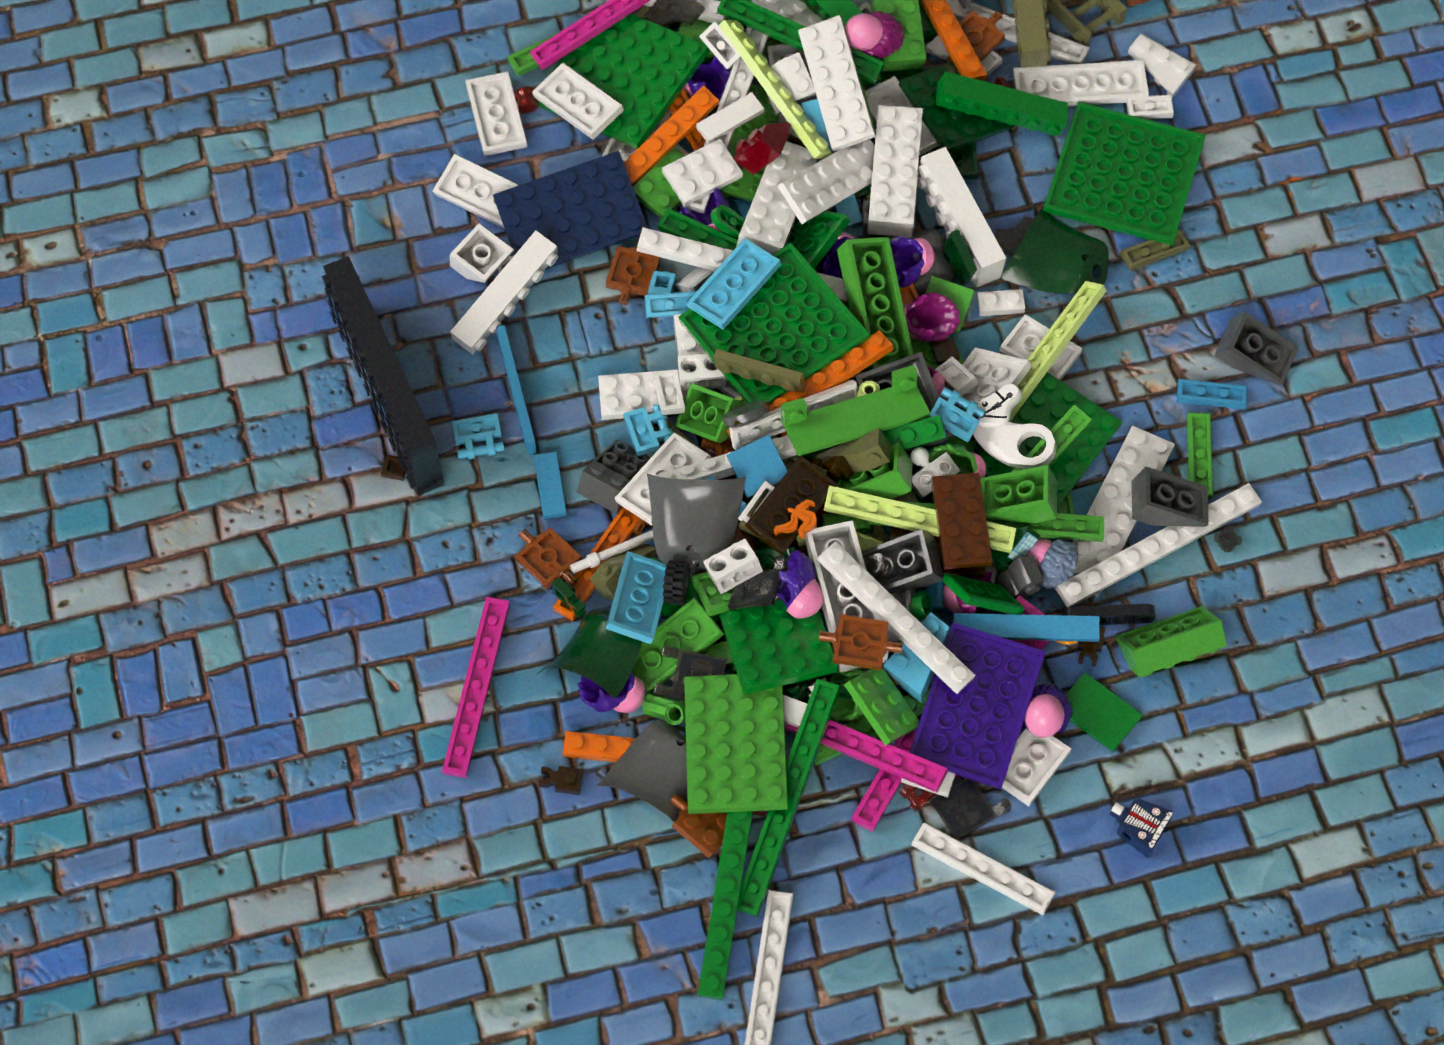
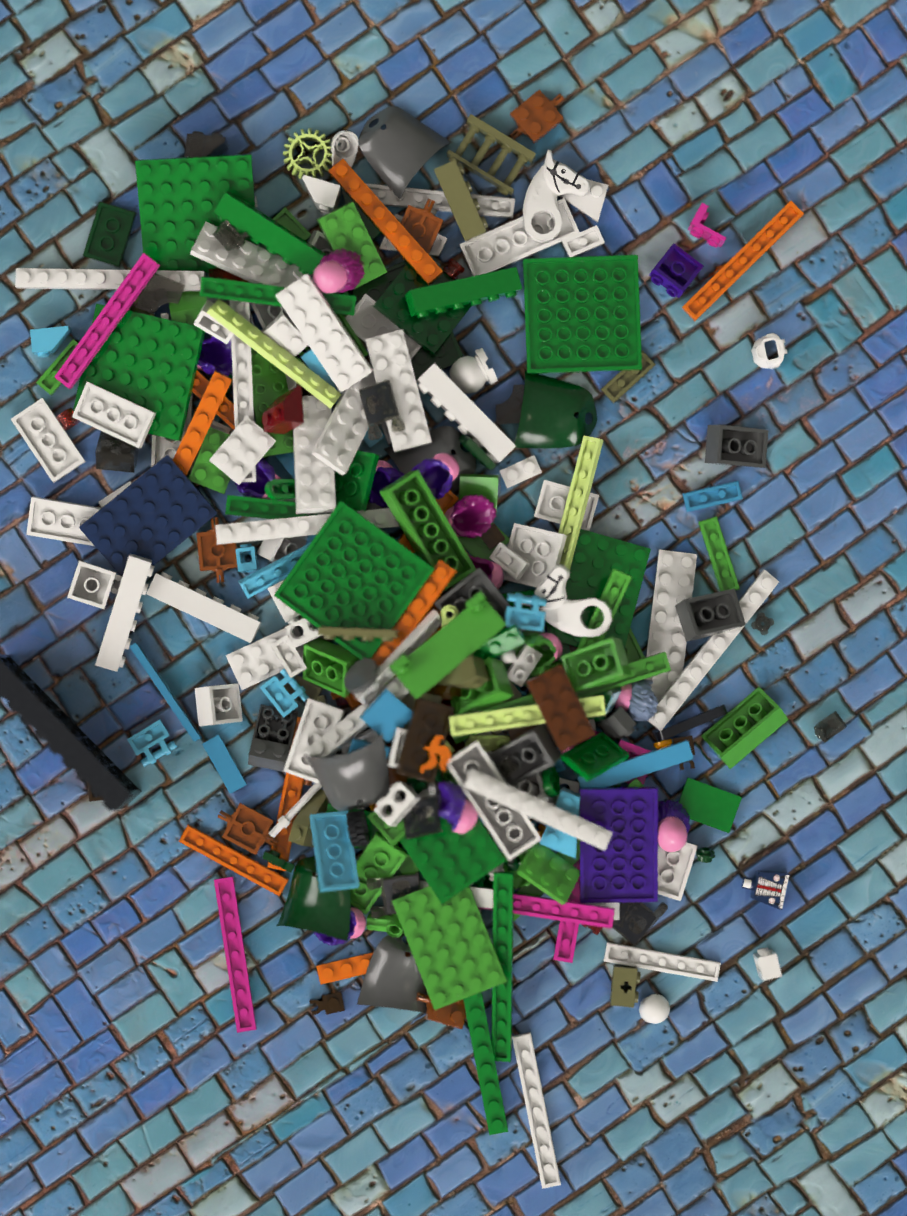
camera: 20 degrees left, 25 degrees up
medium azure plate [687,238,781,330] -> none
white tile [696,92,764,144] -> none
dark orange plate [818,614,903,671] -> none
none -> medium azure slope [30,326,71,357]
none -> clear smoke slope [96,431,139,473]
none -> white brick [146,572,262,643]
none -> orange tile [179,824,289,896]
none -> white slope [195,683,243,726]
none -> flag [359,380,405,440]
none -> white tile [450,348,498,394]
none -> white animal [523,150,591,243]
none -> olive brick [610,965,640,1008]
none -> white hair [639,994,670,1024]
none -> dark purple plate [649,243,704,298]
none -> orange plate [682,201,804,321]
none -> dark pink bracket [687,203,727,248]
none -> dark green plate [696,847,715,863]
none -> white helmet [751,333,788,369]
none -> white brick [753,947,782,981]
none -> clear smoke bracket [814,711,847,743]

